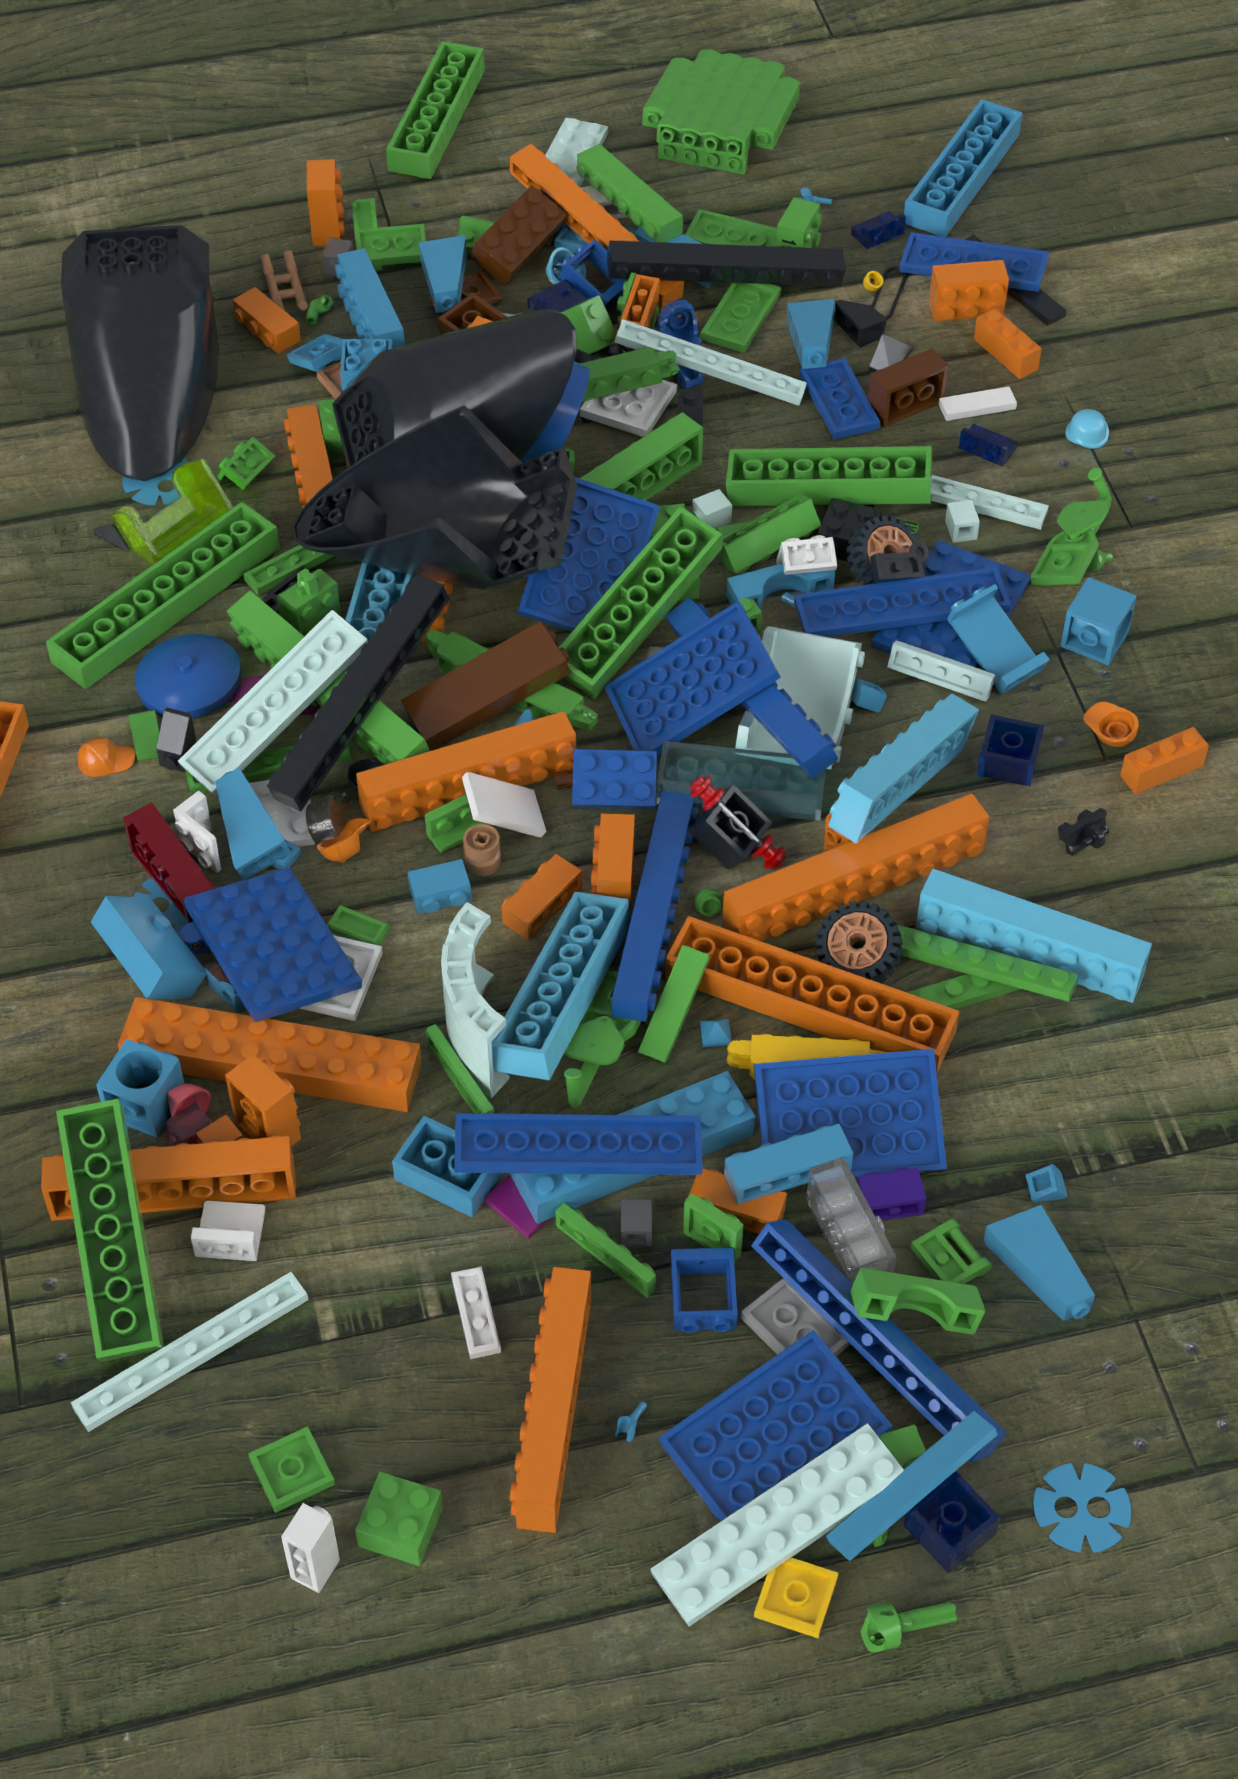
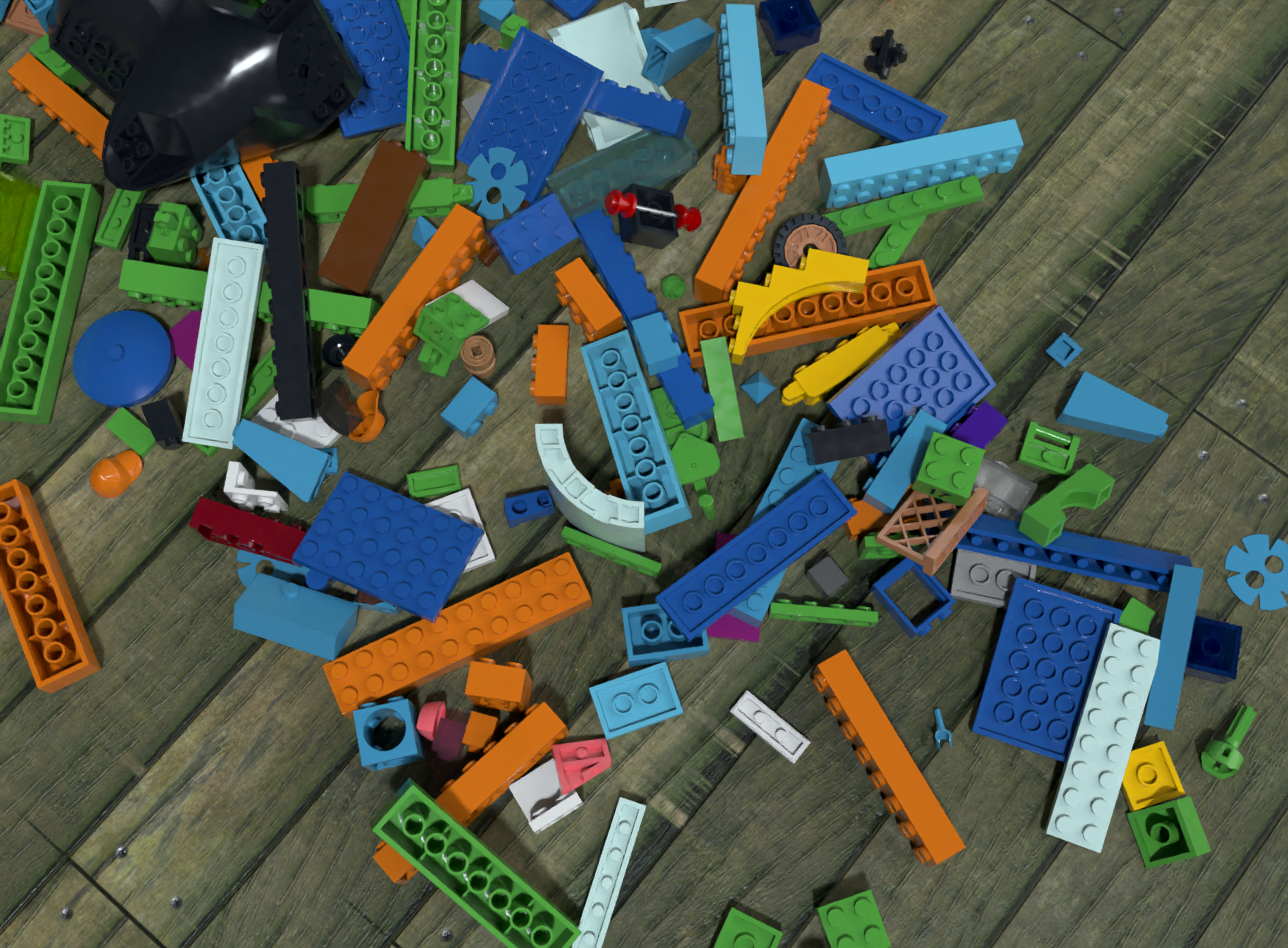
camera: 35 degrees left, 20 degrees up
none -> bright green bracket [413,292,490,362]
none -> dark azure piece [465,147,528,220]
none -> blue leg [503,490,555,529]
none -> coral wing [552,738,611,795]
none -> medium azure plate [589,662,684,741]
none -> dark azure brick [631,311,681,376]
none -> dark azure slope [642,17,716,87]
none -> yellow arch [728,248,870,365]
none -> black brick [803,415,892,466]
none -> blue plate [805,52,948,143]
none -> nougat fence [876,486,989,577]
none -> bright green brick [911,431,986,507]
none -> bright green slope [1127,796,1211,869]

